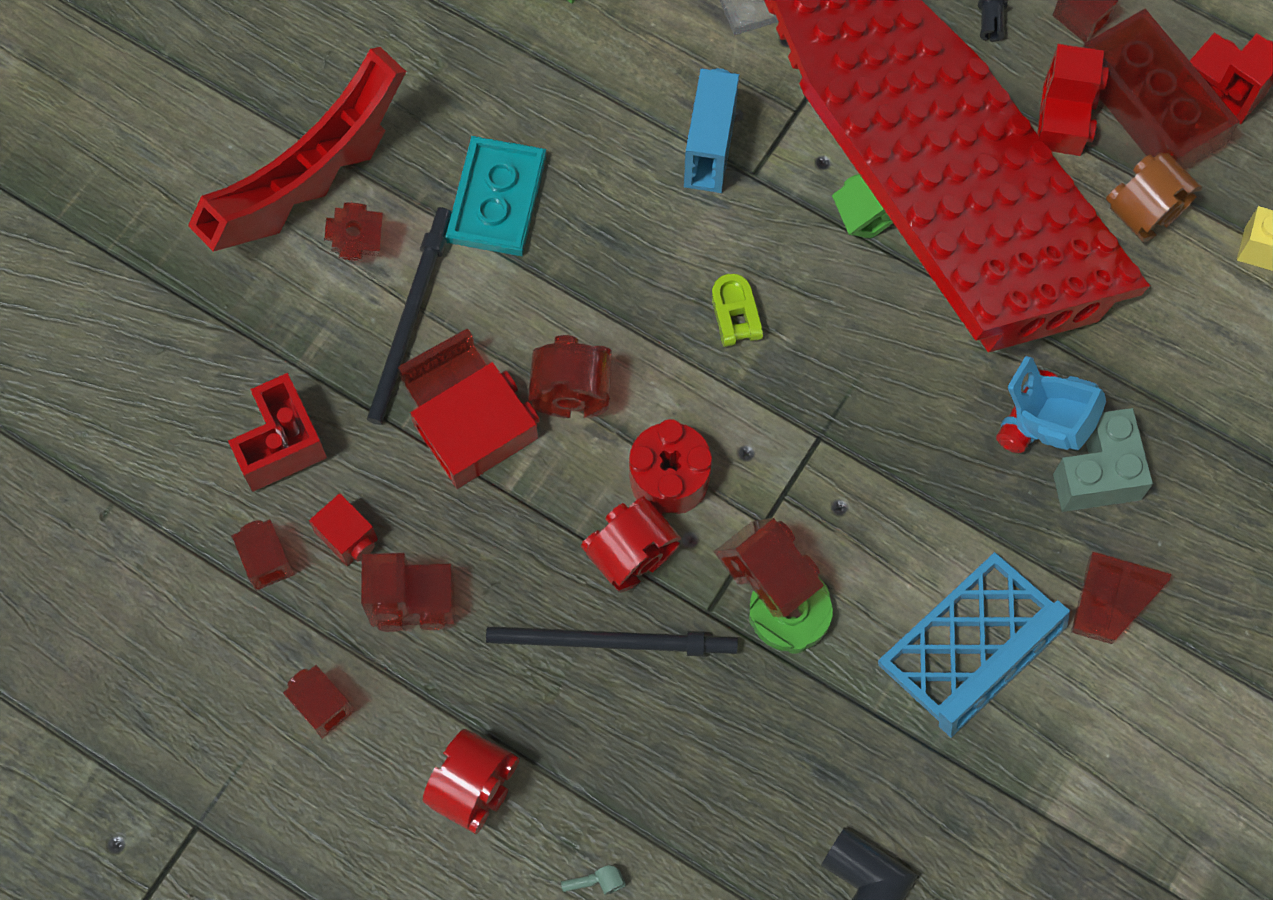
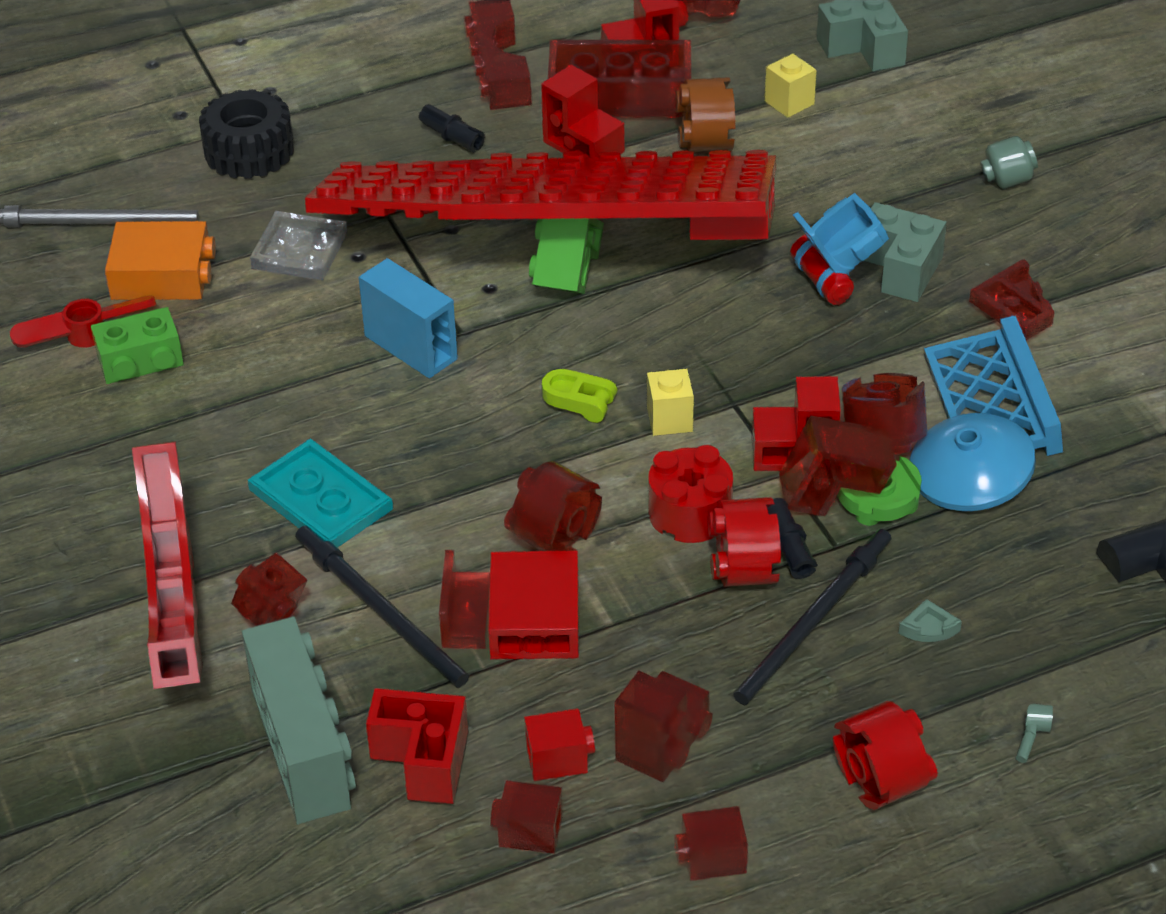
camera: 55 degrees left, 25 degrees down
none -> sand green brick [241,616,356,824]
none -> light yellow brick [647,369,694,436]
none -> red brick [752,376,841,471]
none -> black pin [767,498,818,579]
none -> clear red brick [841,373,928,454]
none -> sand green tile [899,599,962,642]
none -> dark azure dish [910,413,1036,511]

